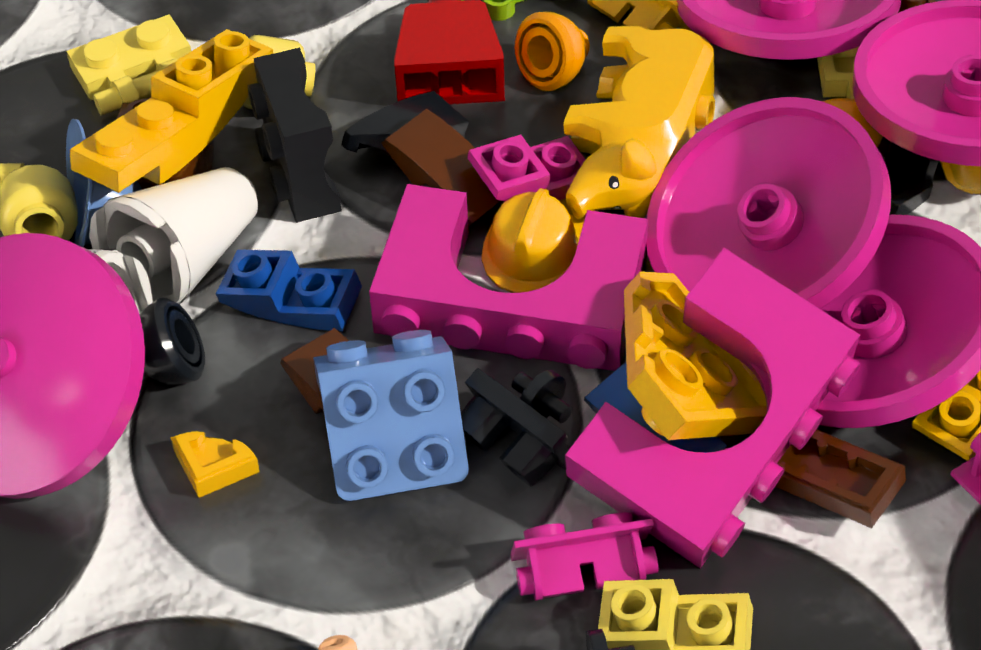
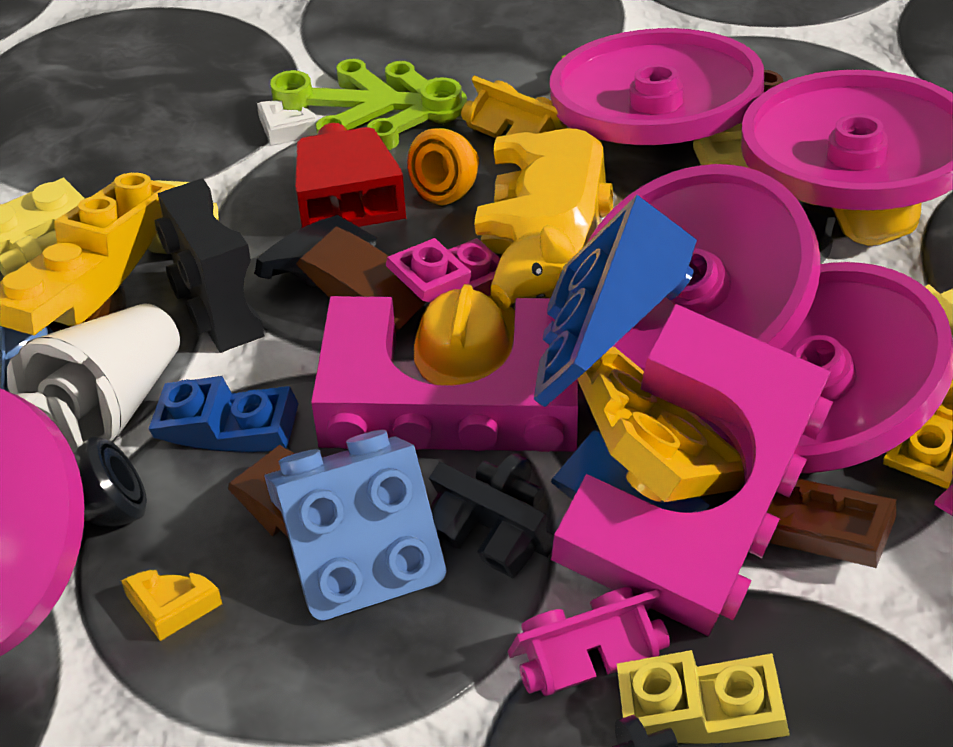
camera: 10 degrees left, 5 degrees down
none -> blue wedge [534,195,697,407]

